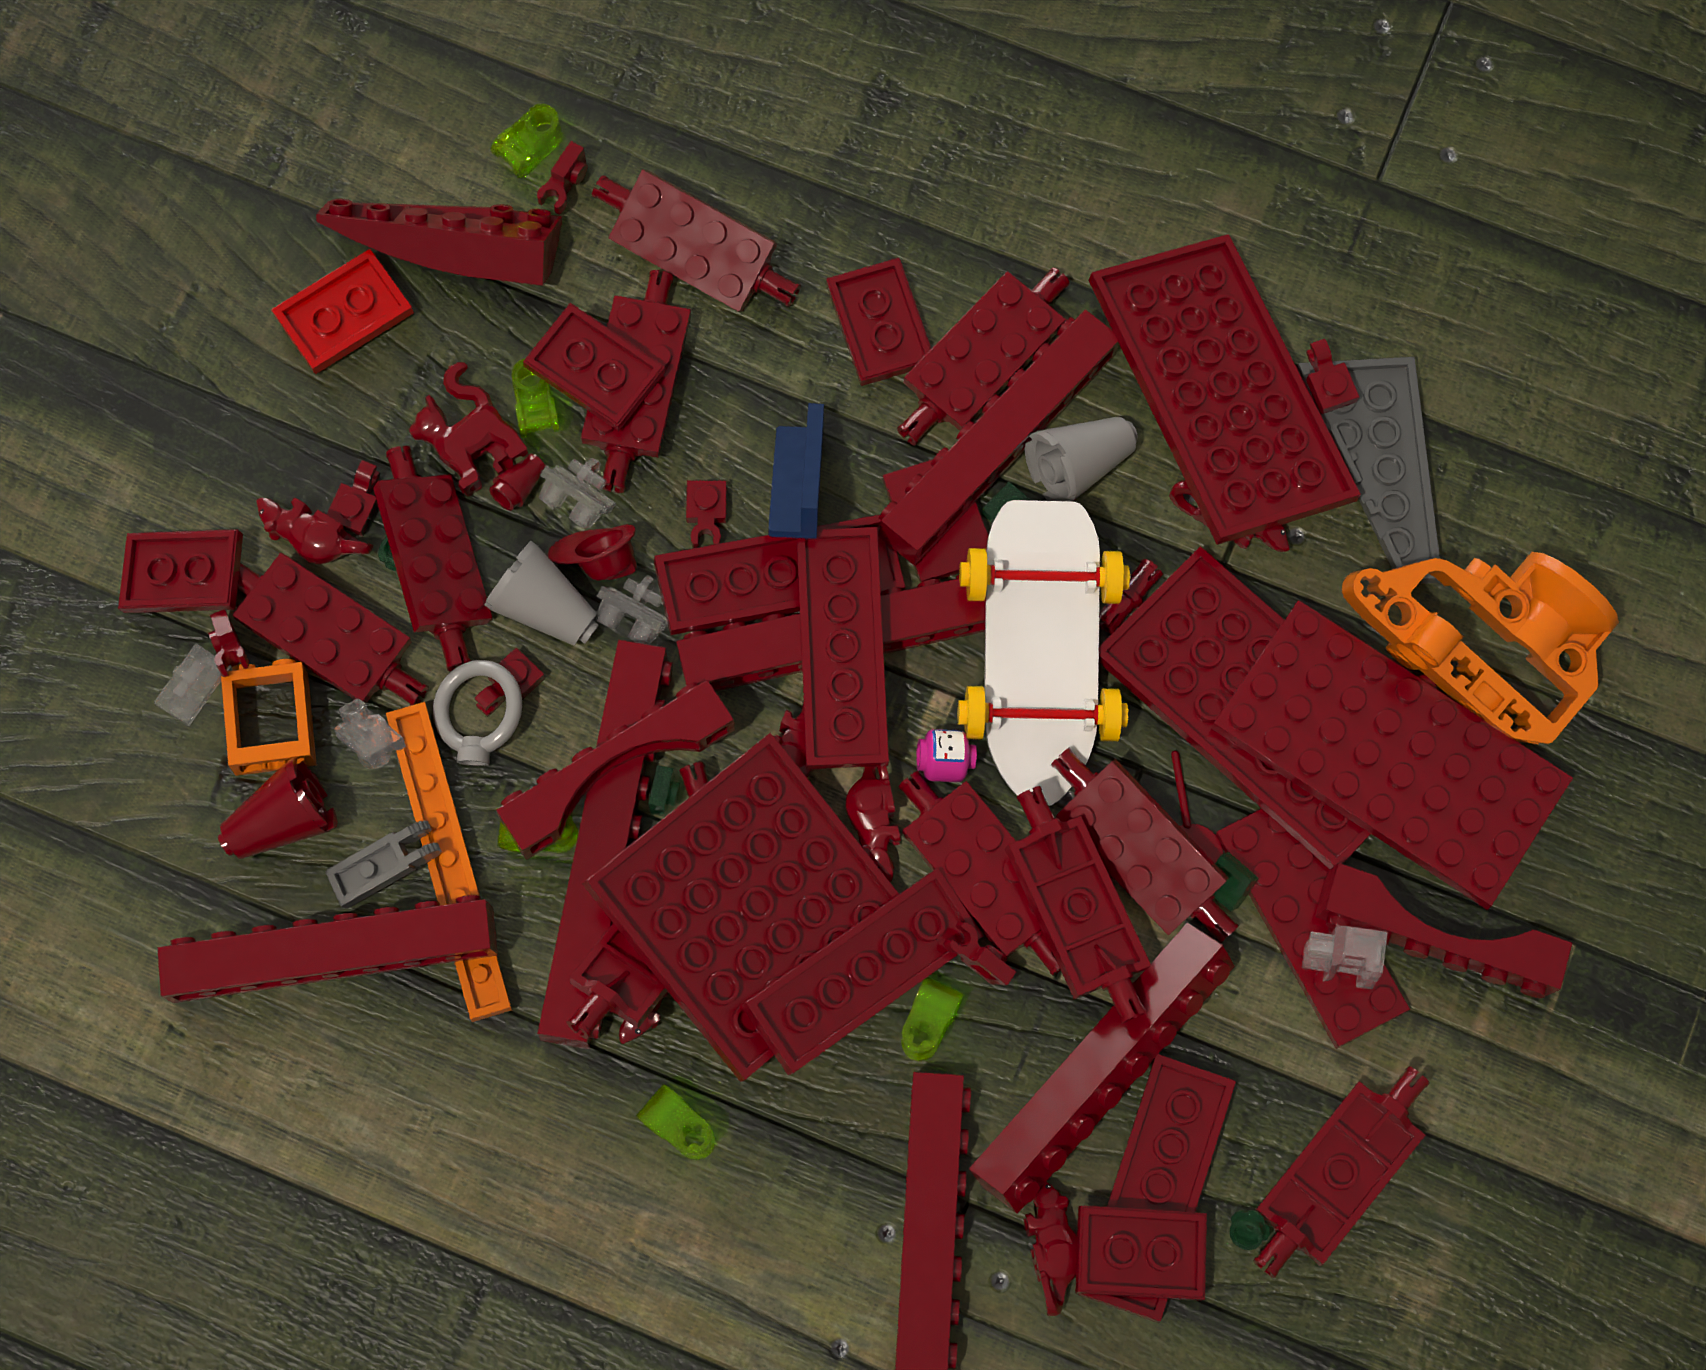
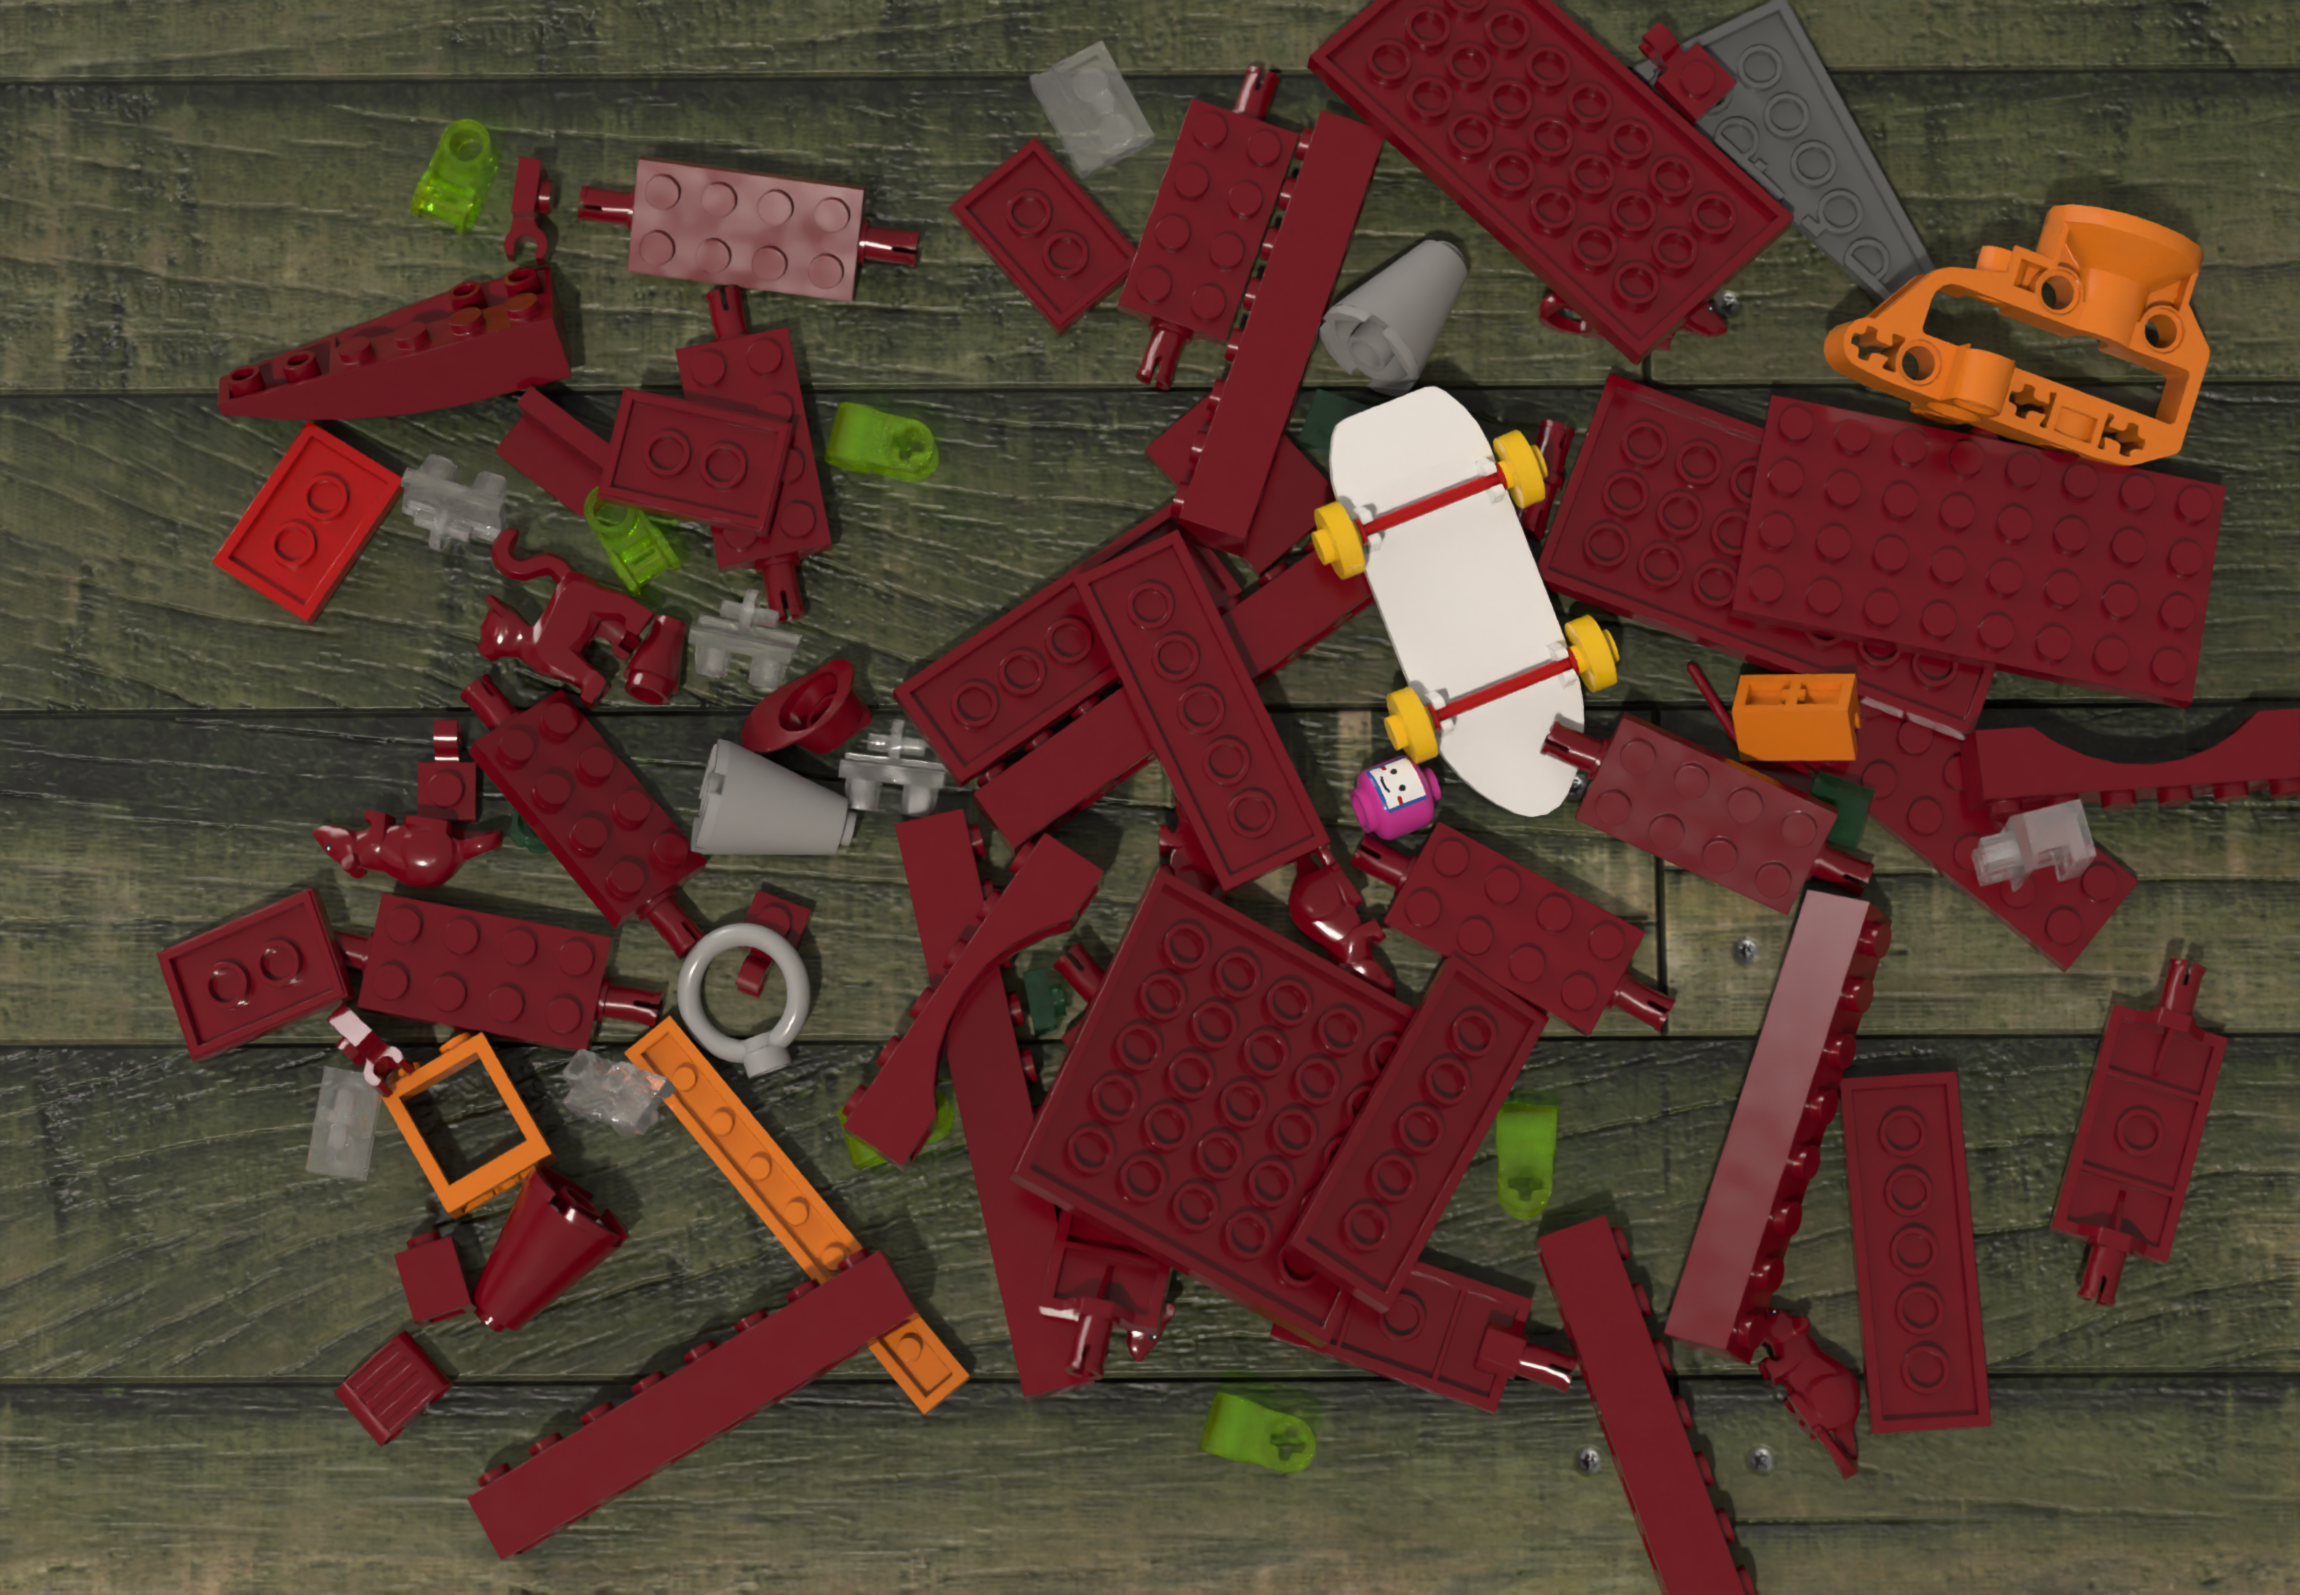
camera: 20 degrees left, 5 degrees up
dark grey hinge [325,820,442,909] -> none
dark red plate [686,480,727,548] -> none
dark blue panel [768,403,824,539] -> none
dark red plate [943,922,1016,985] -> none
dark red plate [1005,786,1151,1023] -> none
dark red tile [1075,1205,1207,1301] -> none
clear green plate [1229,1210,1270,1250] -> none
none -> dark red piece [334,1330,453,1447]
none -> dark red brick [394,1231,478,1328]
none -> clear hips [401,453,507,551]
none -> dark red panel [496,386,609,519]
none -> clear neon green piece [824,402,939,483]
none -> clear plate [1029,41,1155,179]
none -> dark red plate [1269,1260,1578,1415]
none -> orange hinge [1732,673,1861,761]

